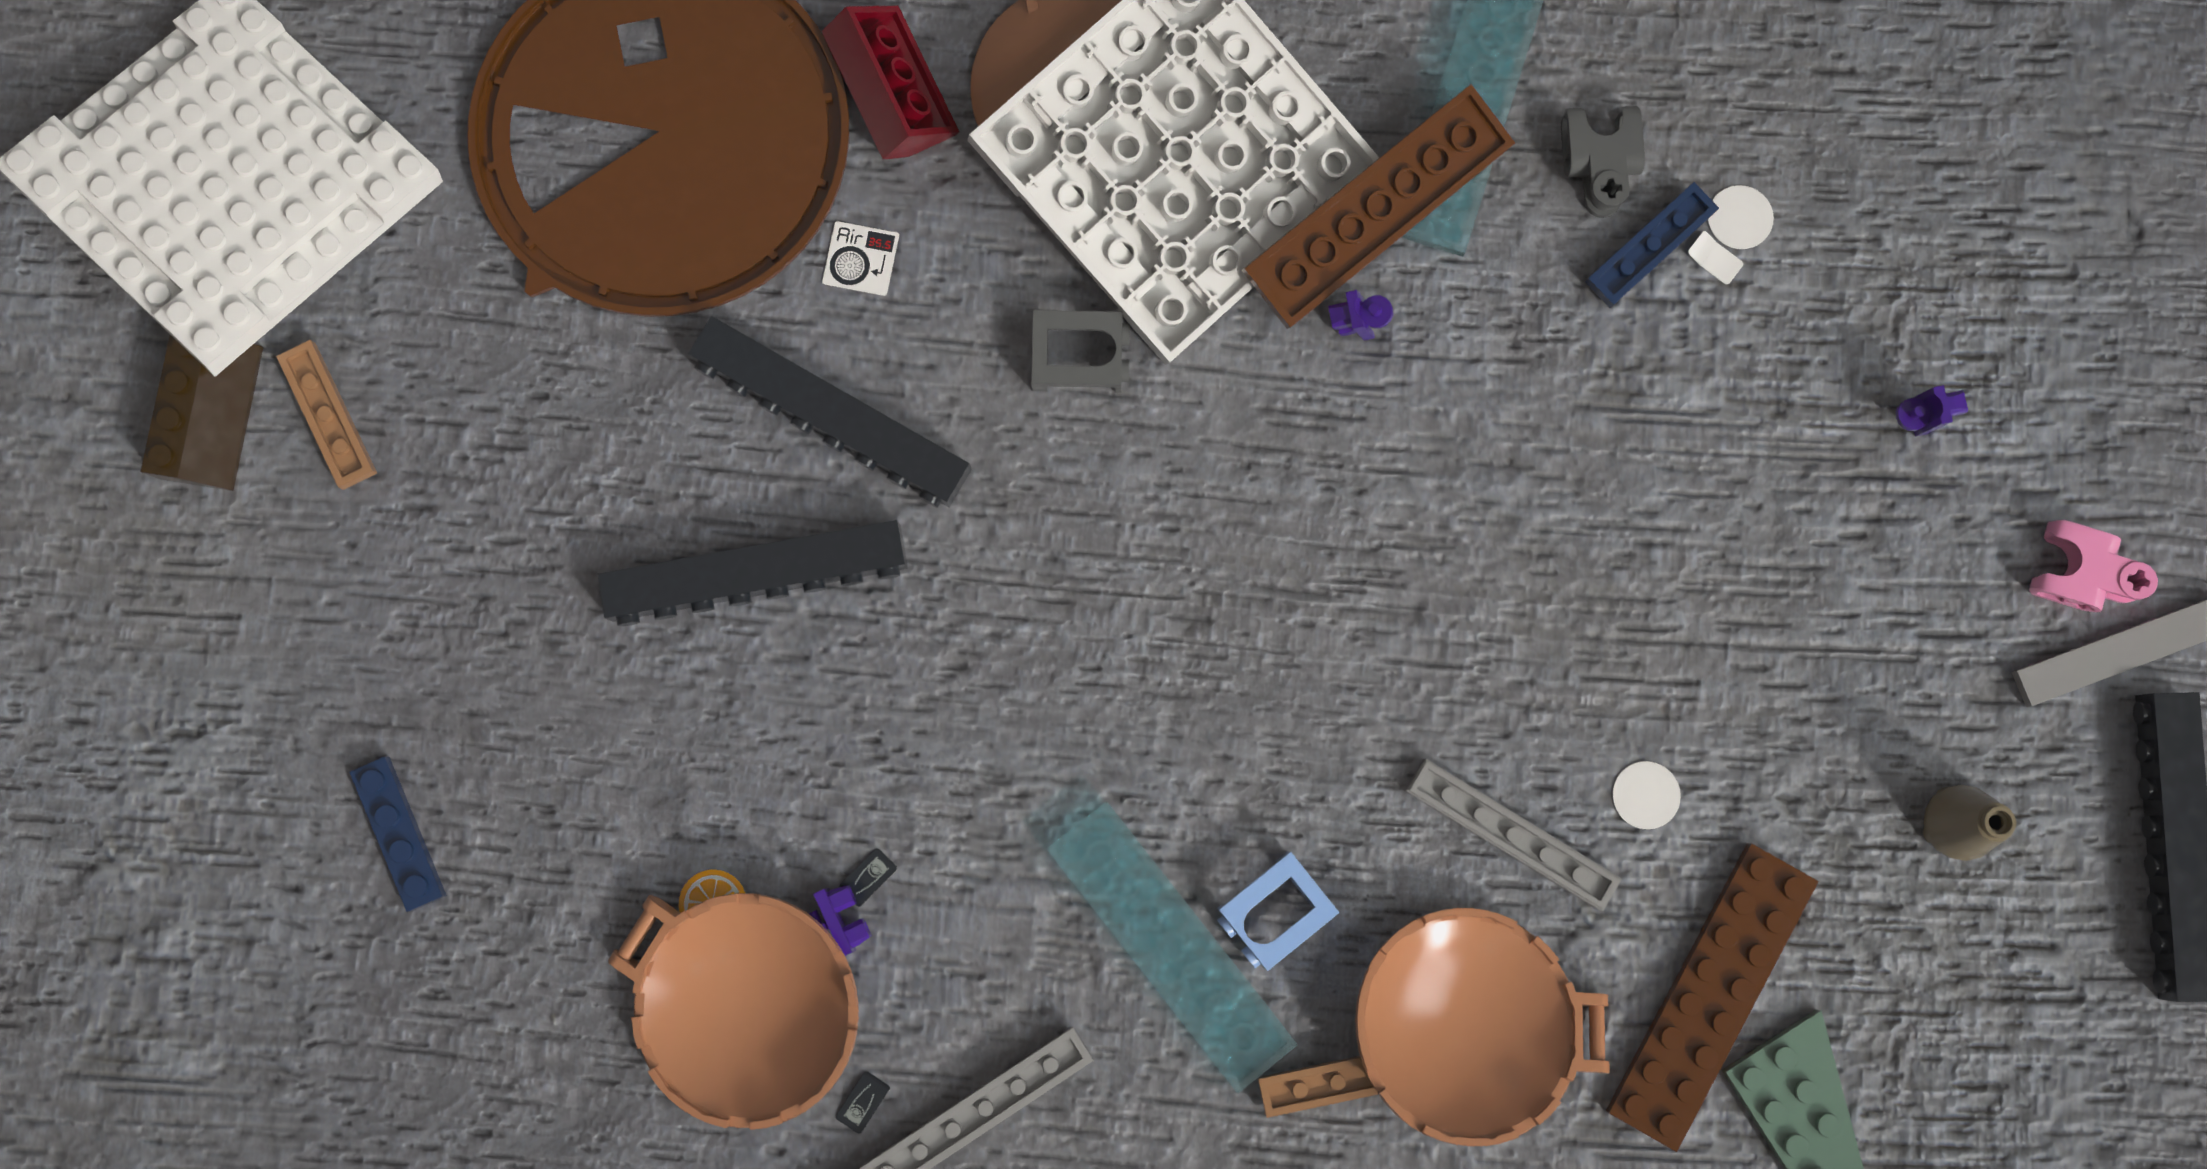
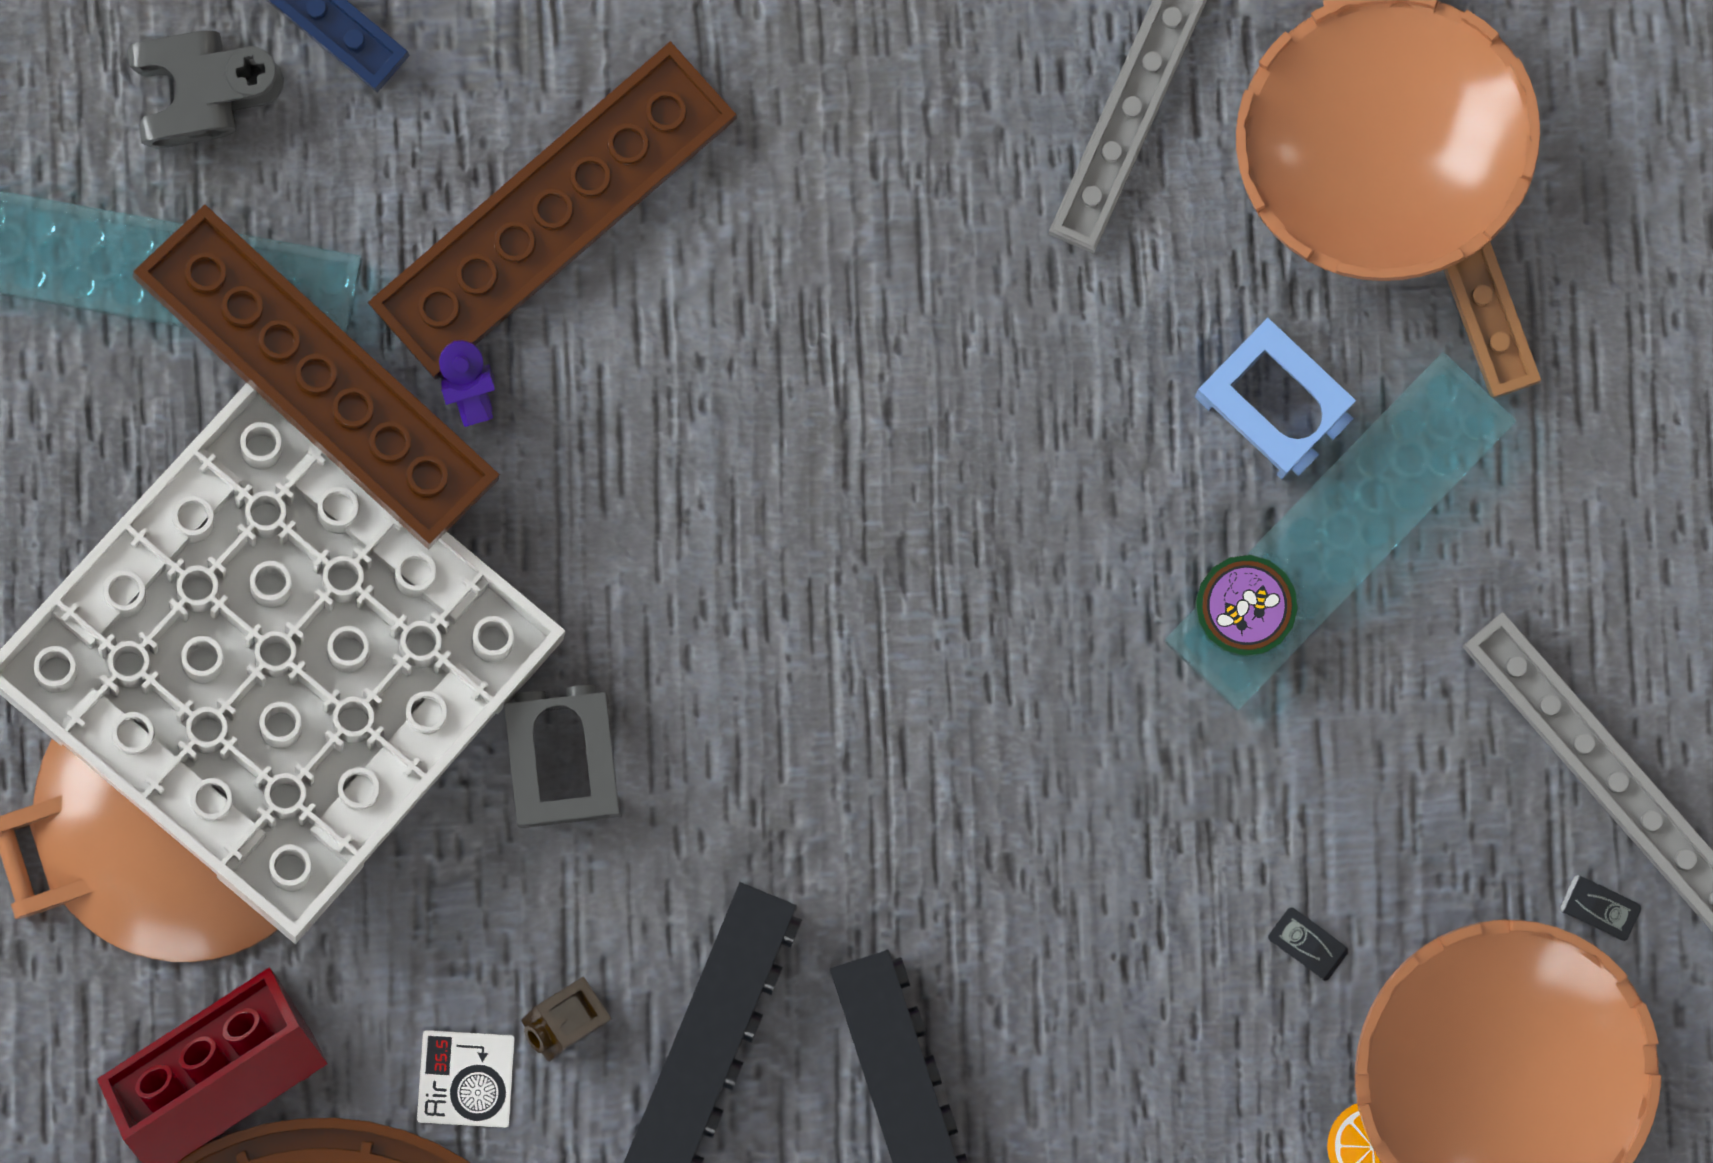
camera: 95 degrees left, 0 degrees up
dark purple hips [809,885,872,956] -> none
none -> reddish brown plate [368,41,737,380]
none -> dark brown bracket [521,976,612,1062]
none -> tile [1195,555,1298,658]

